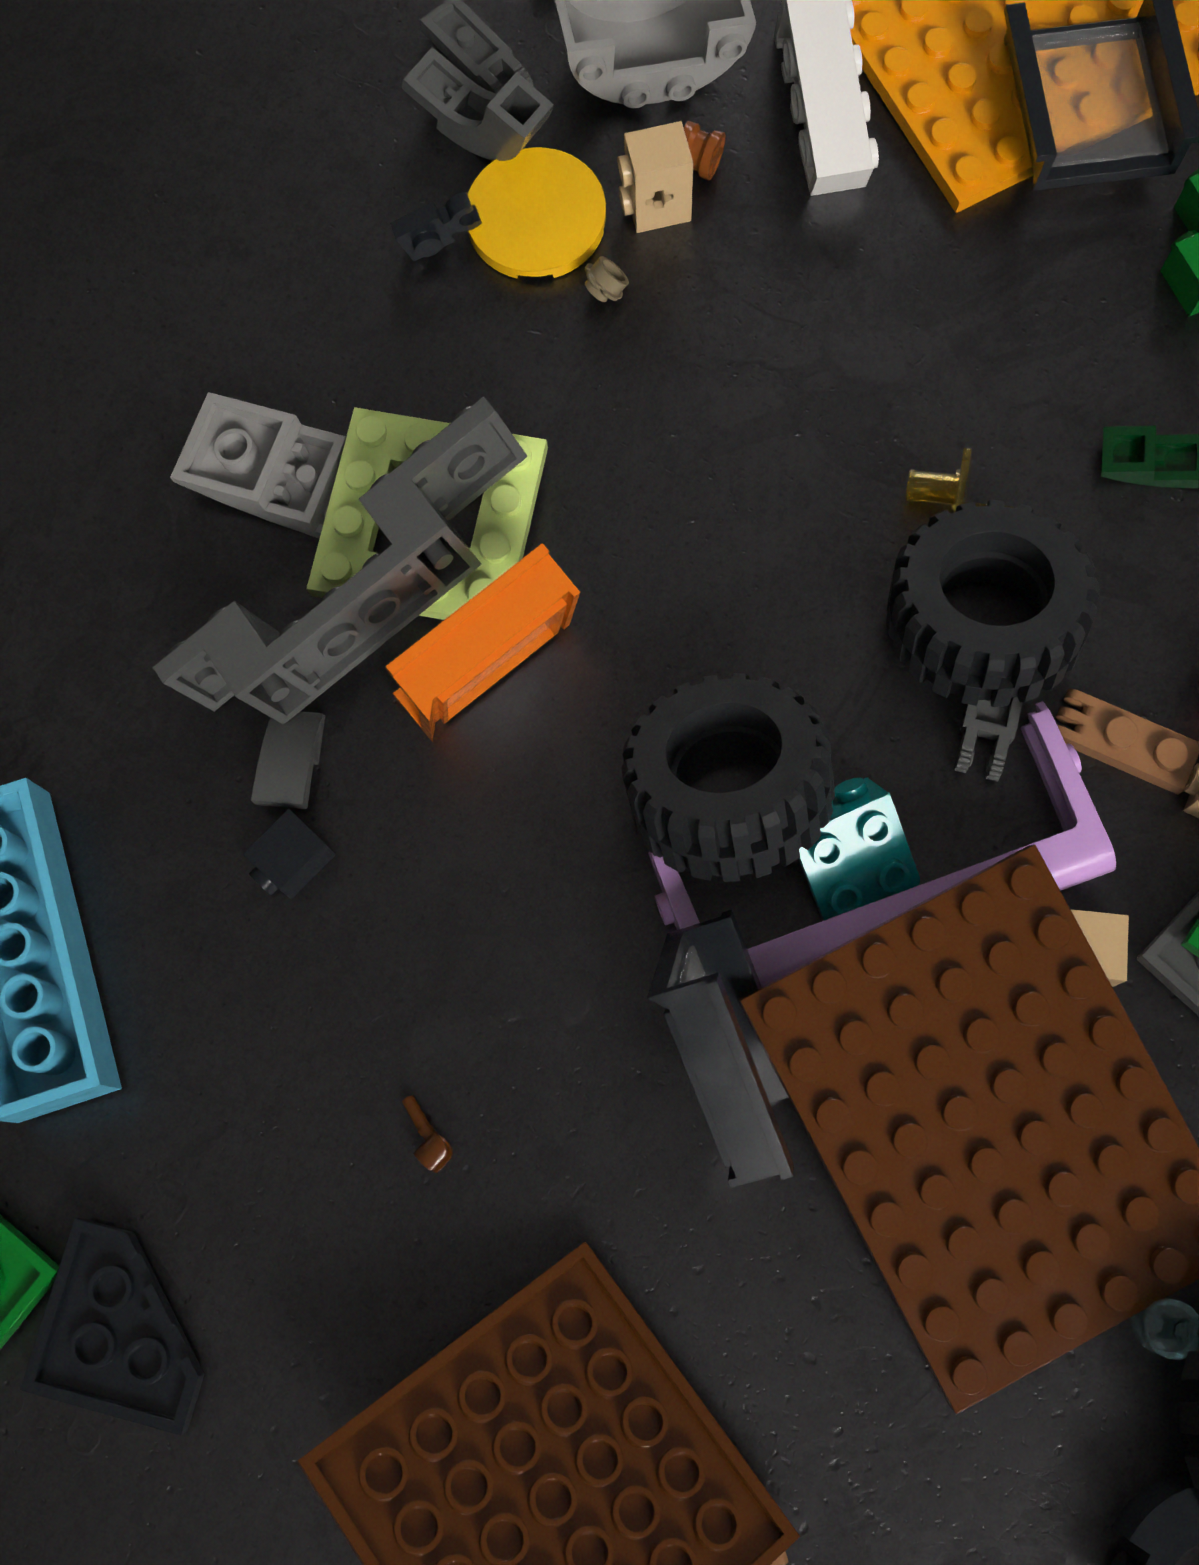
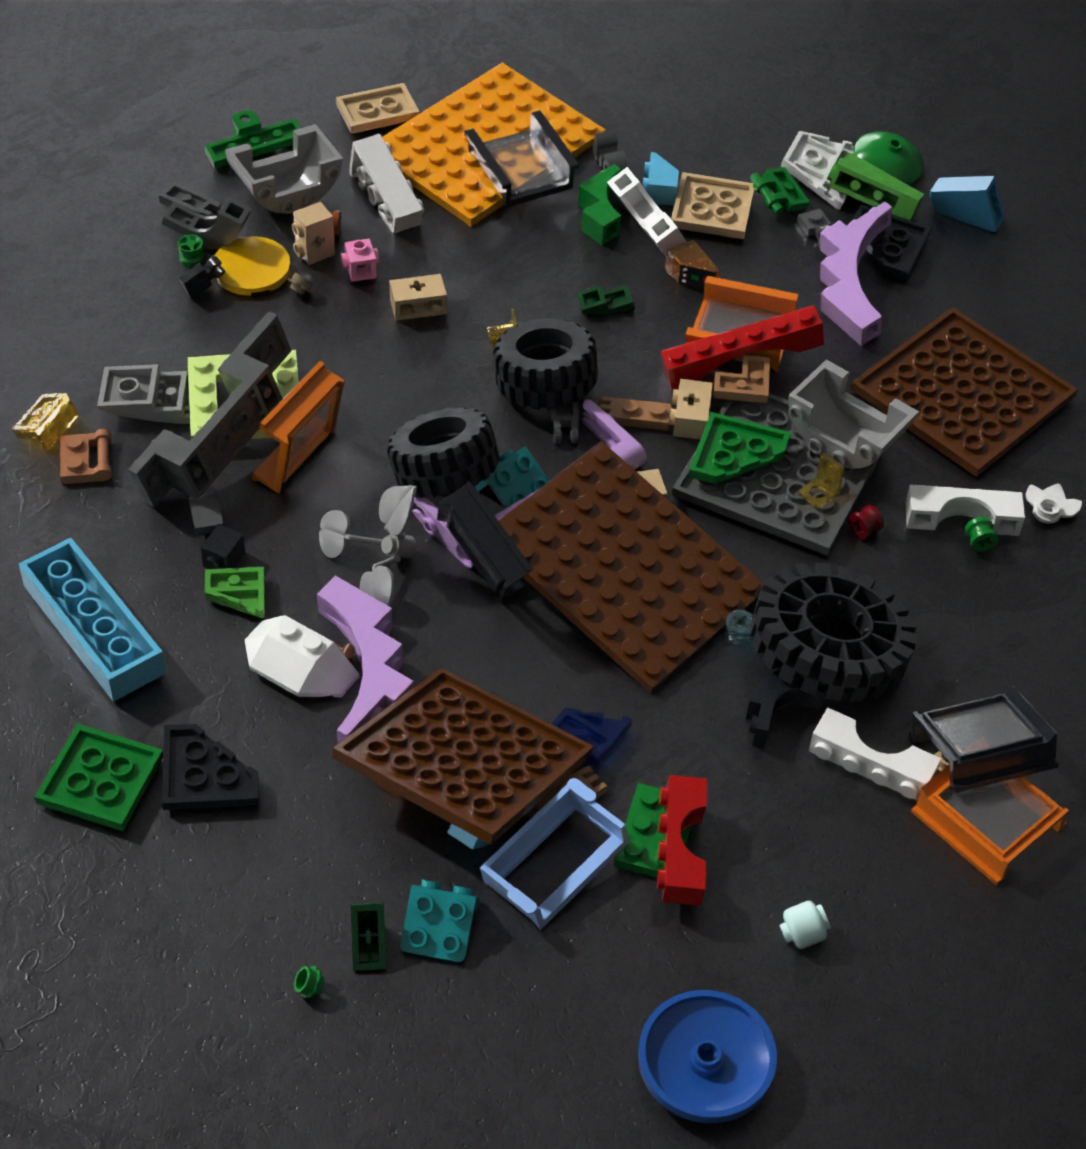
camera: 30 degrees left, 25 degrees down
none -> clear yellow bracket [12,393,79,449]
none -> nougat plate [60,429,112,484]
none -> green wheel [177,234,205,267]
none -> bright green wing [205,567,265,618]
none -> white wedge [245,615,359,697]
none -> lavender arch [317,575,413,744]
none -> light grey plant [319,485,417,607]
none -> bright pink brick [341,238,379,282]
none -> tan brick [389,274,447,321]
none -> clear blue wing [551,707,632,765]

